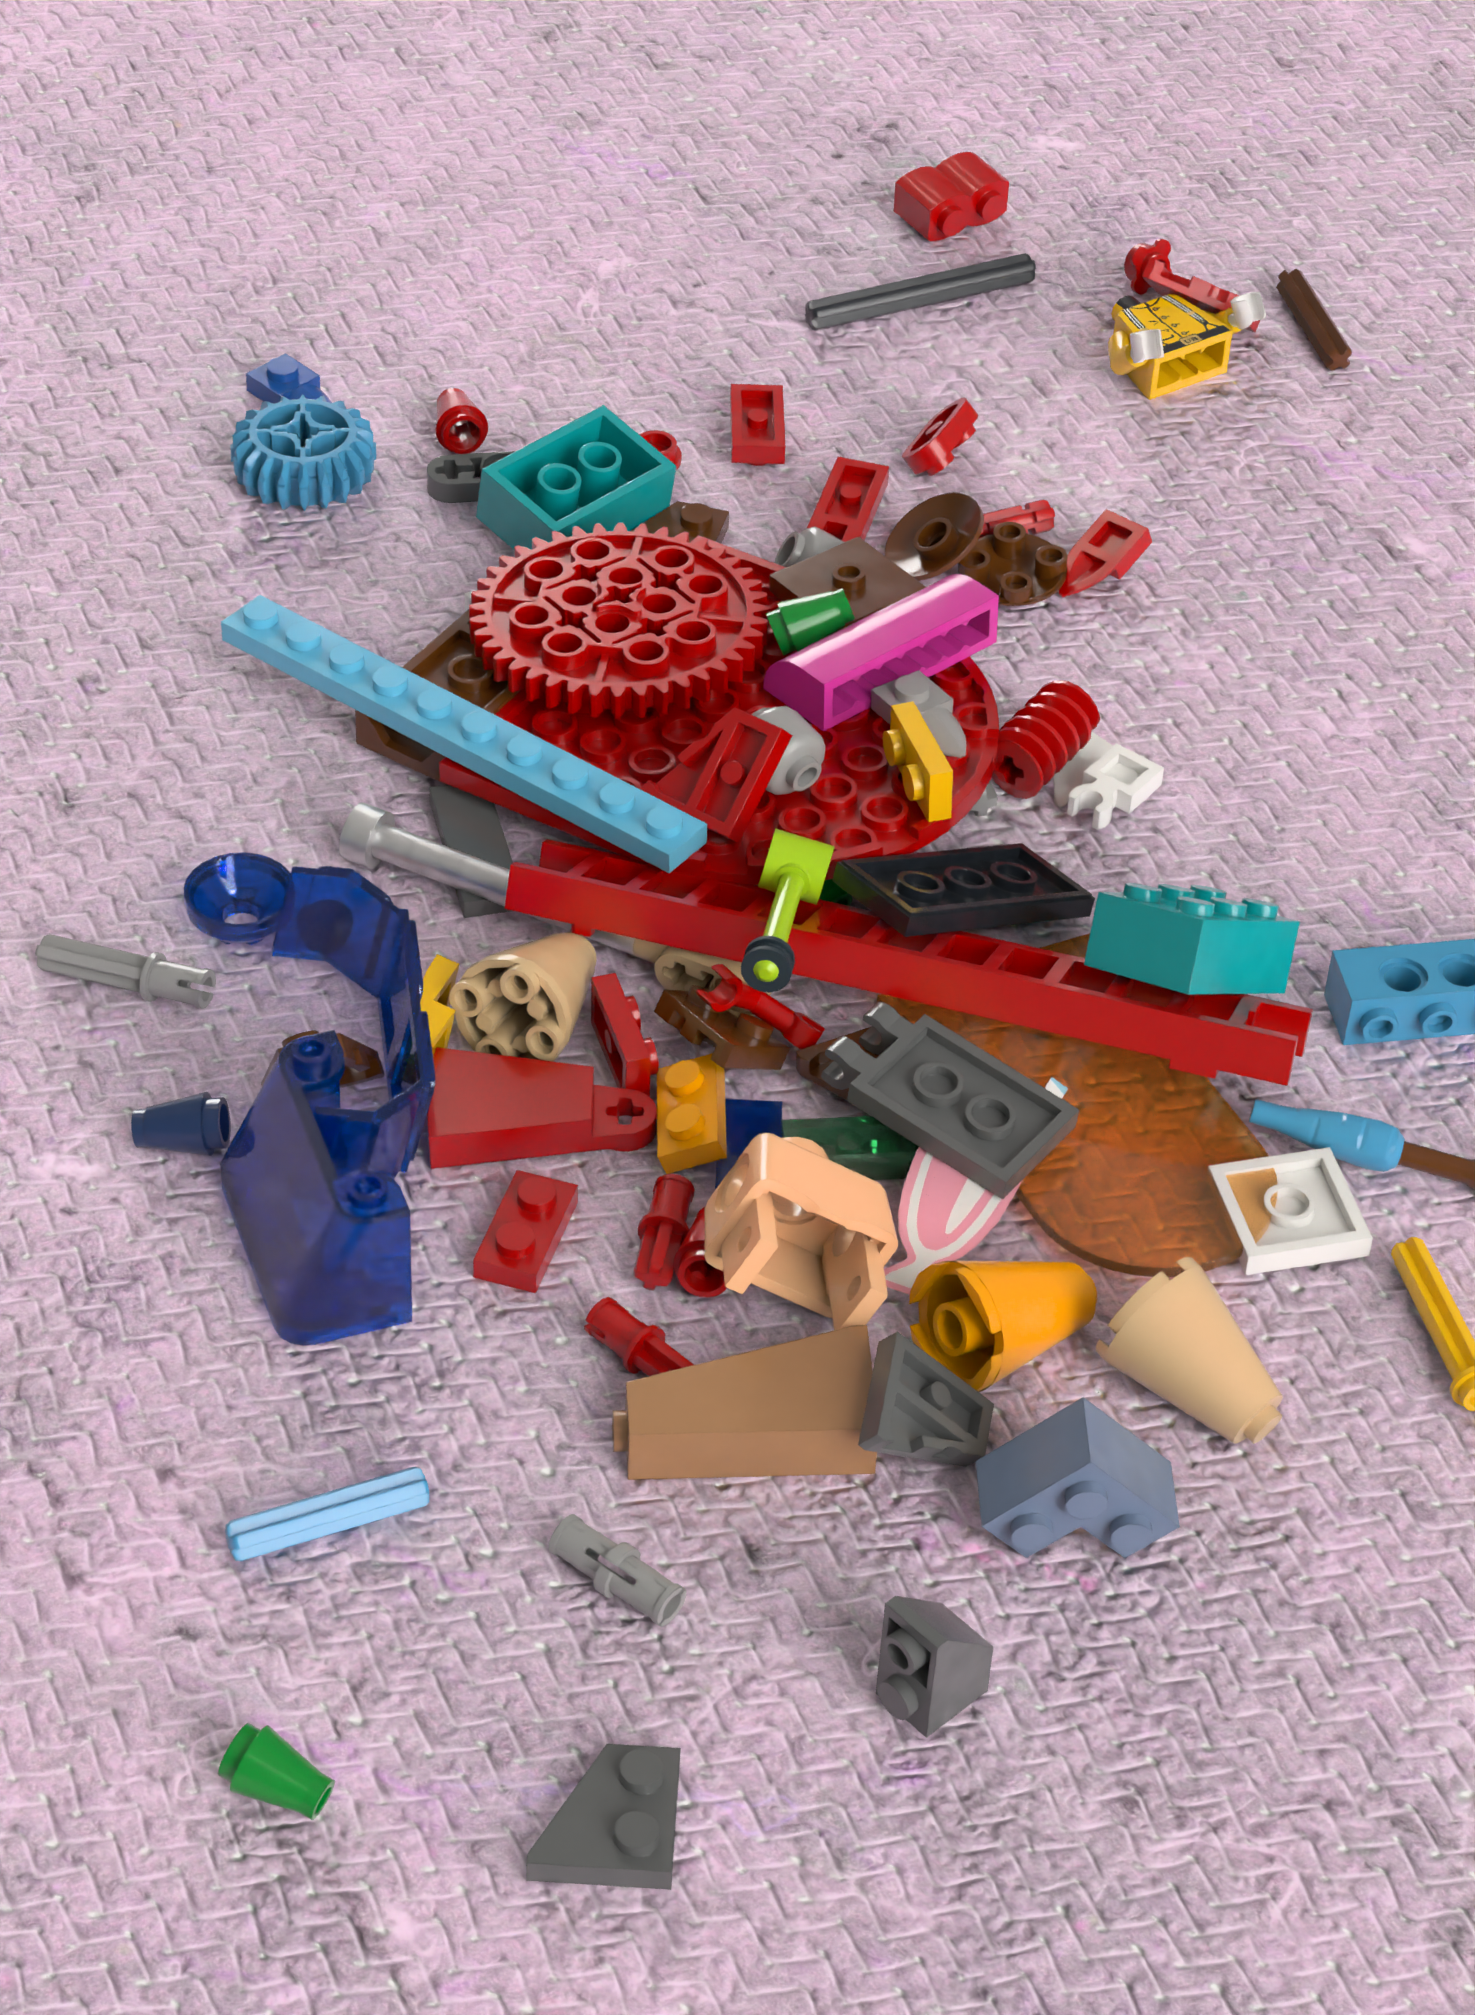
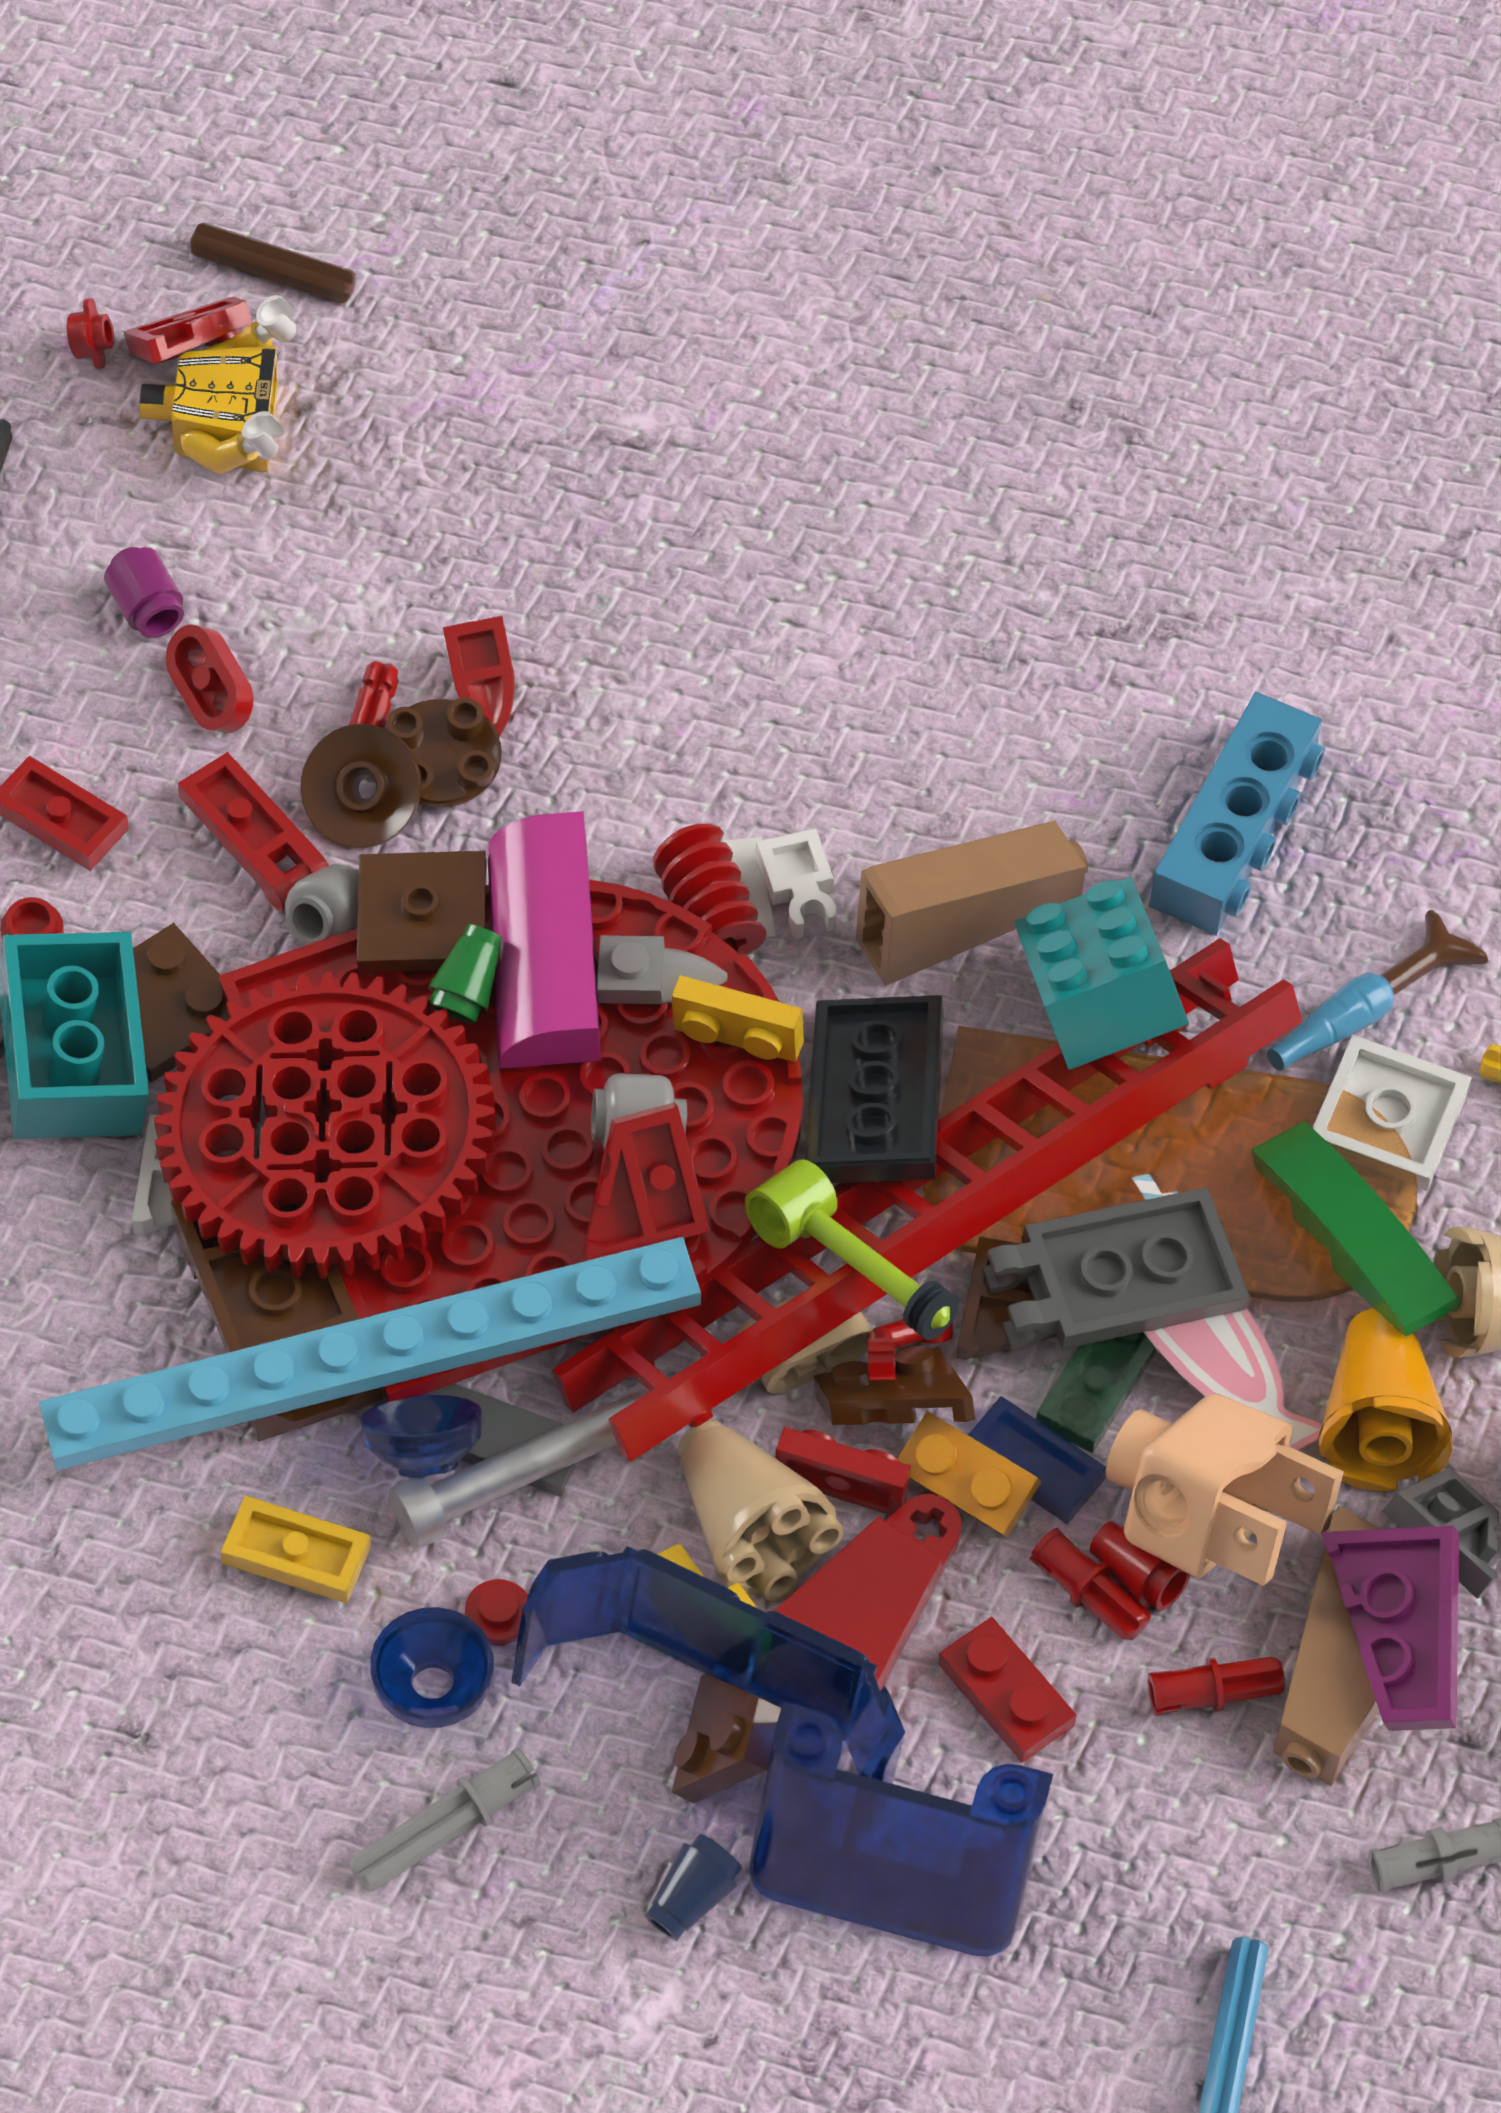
camera: 55 degrees left, 15 degrees up
none -> magenta brick [104,547,184,638]
none -> yellow plate [221,1495,371,1604]
none -> clear blue piece [360,1394,483,1478]
none -> medium nougat slope [856,820,1088,986]
none -> green slope [1251,1121,1460,1337]
none -> magenta wing [1321,1525,1459,1731]

